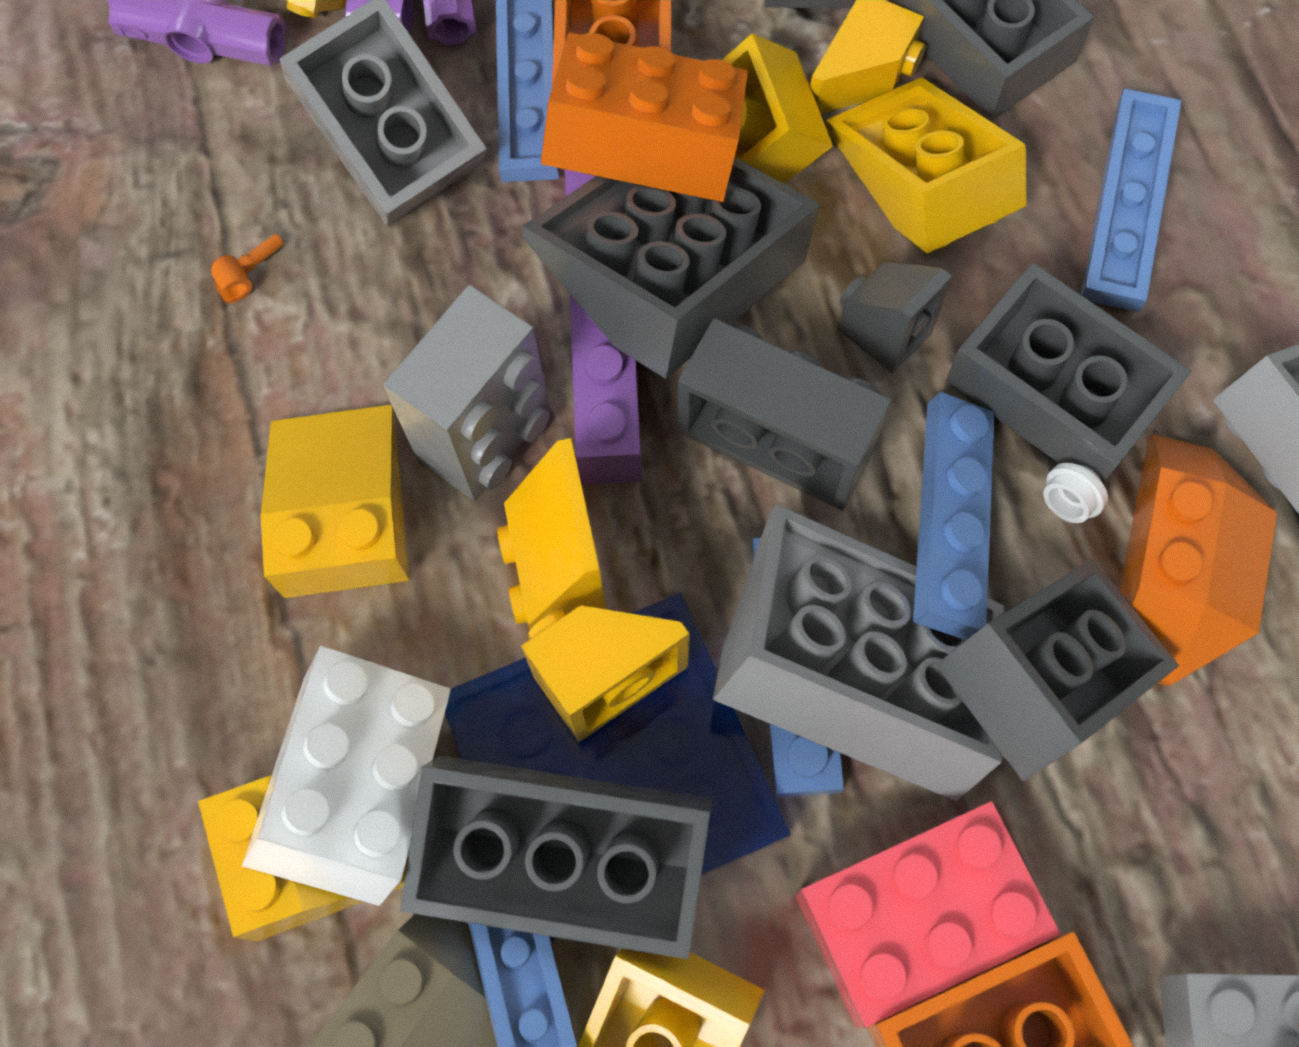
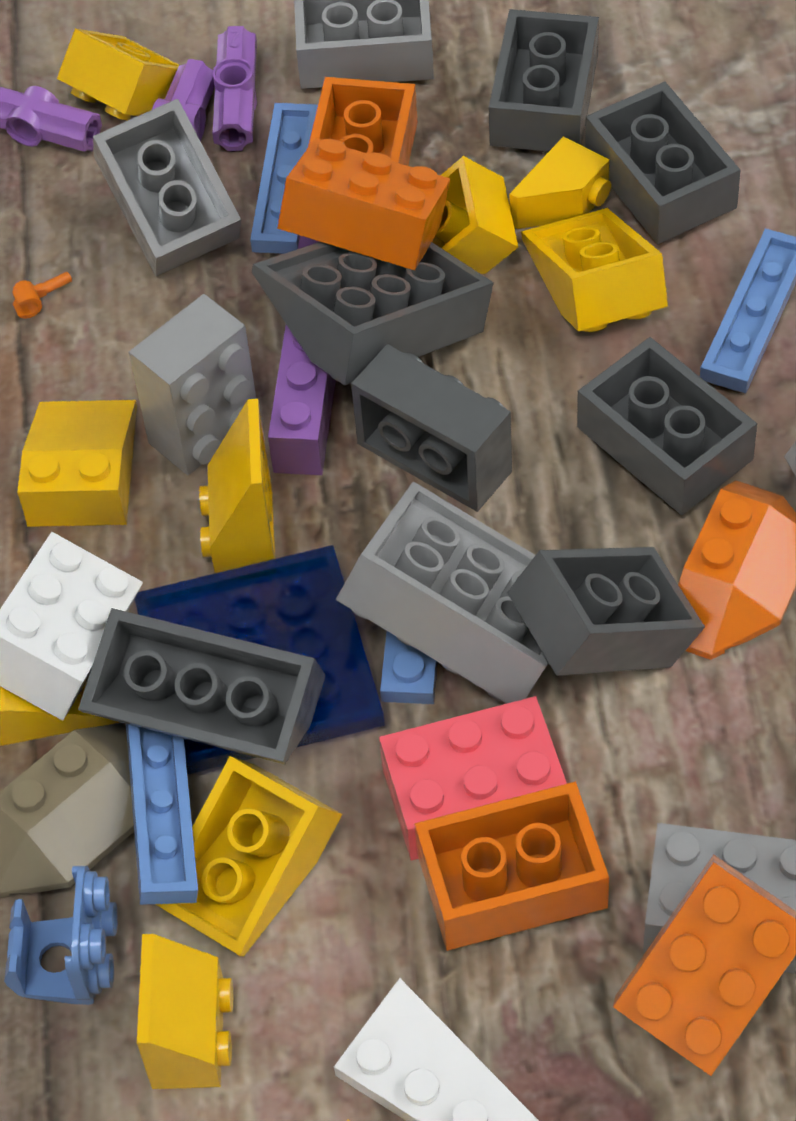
camera: 10 degrees right, 15 degrees down
yellow slope [521,605,689,743] -> none
dark grey slope [838,261,953,374] -> none
medium blue plate [913,392,994,640] -> none
white plate [1043,463,1108,523] -> none

